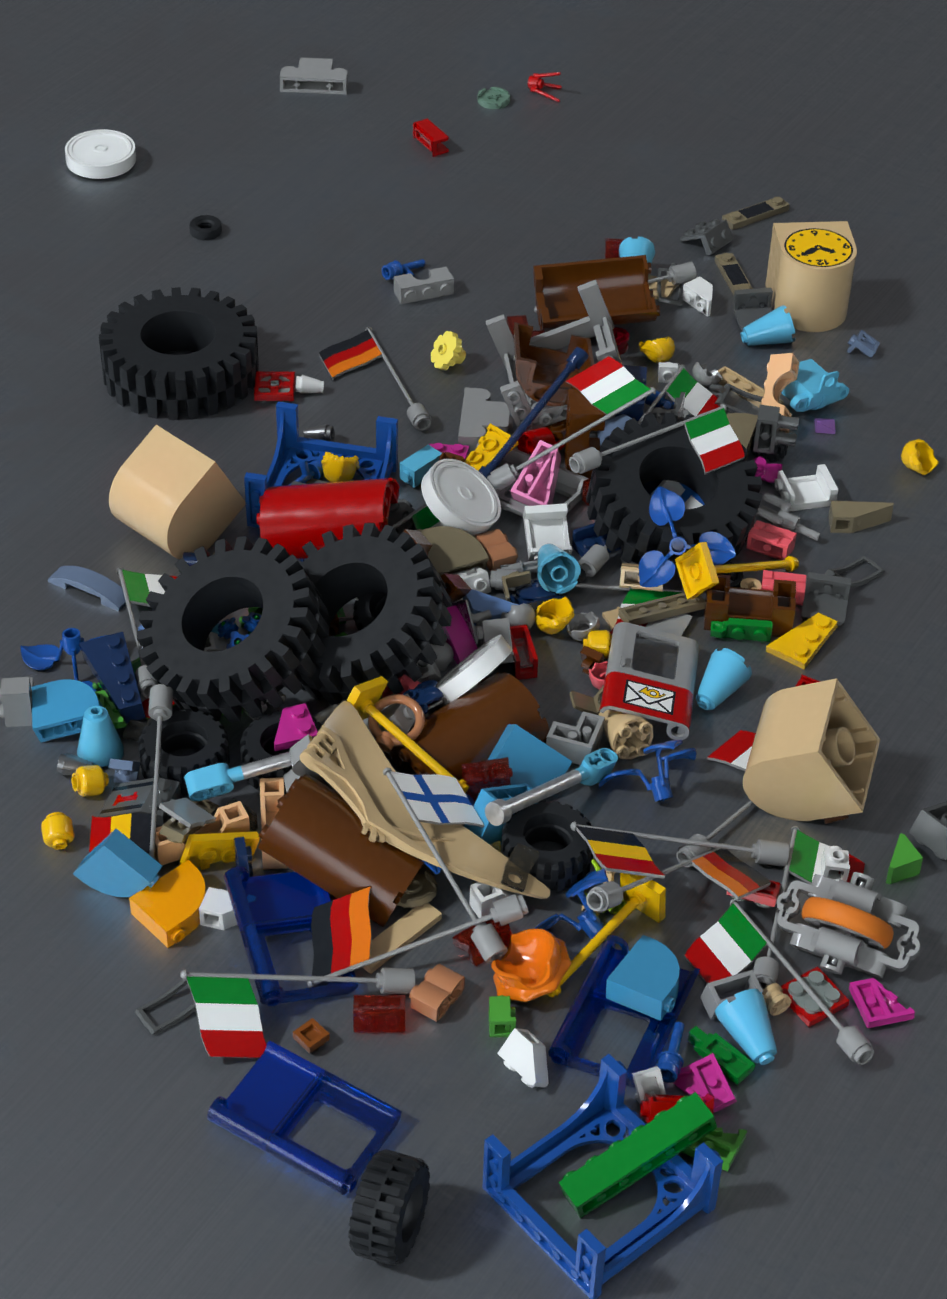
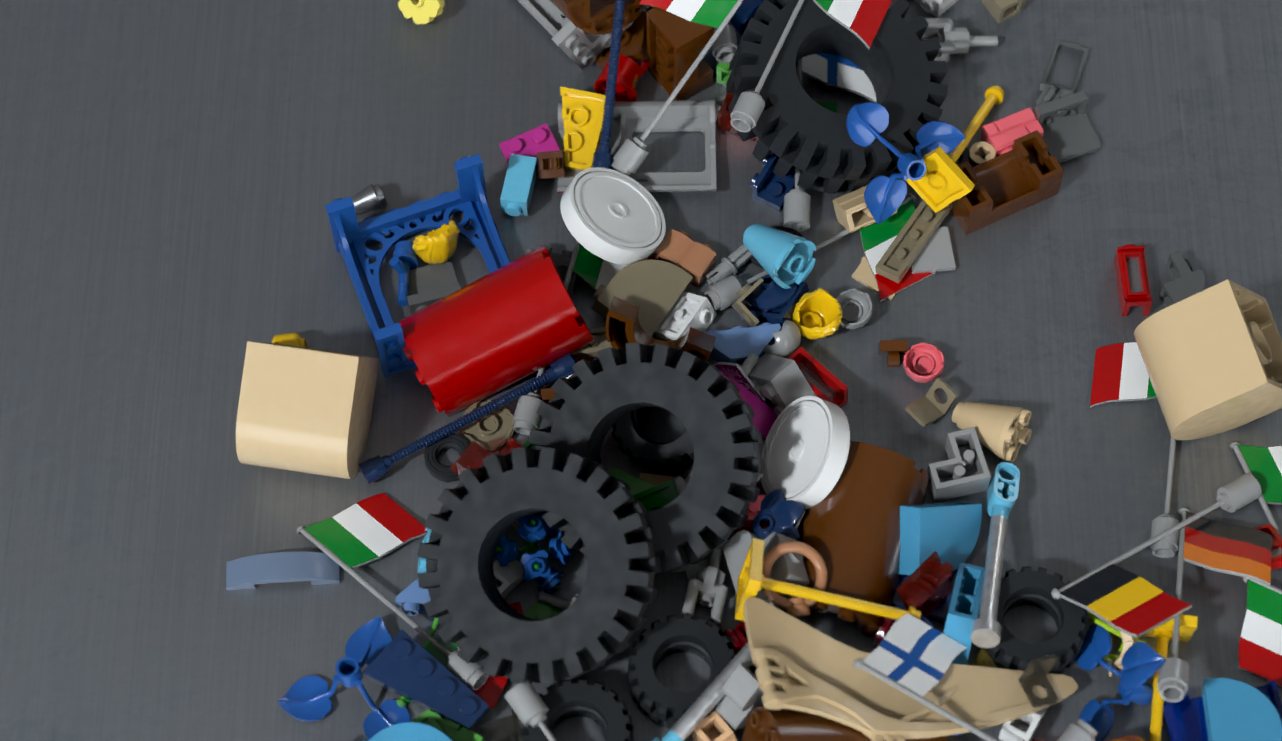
camera: 30 degrees left, 20 degrees up
black tyre [99,287,259,420] -> none
red piece [254,371,295,402] -> none
dark pink wing [274,703,318,752] -> none
white cone [295,375,324,394] -> none
flag [319,327,432,431] -> none
light grey brick [458,387,513,452] -> none
bright pink wedge [510,440,561,506] -> none
white panel [523,503,573,561] -> none
yellow head [583,630,612,659] -> none
blue plant [598,740,697,802] -> none
piece [599,622,700,740] -> none
medium azure cone [696,648,752,710] -> none
green hinge [710,618,773,642] -> none
coral brick [746,520,797,560] -> none
yellow wing [766,612,838,669] -> none

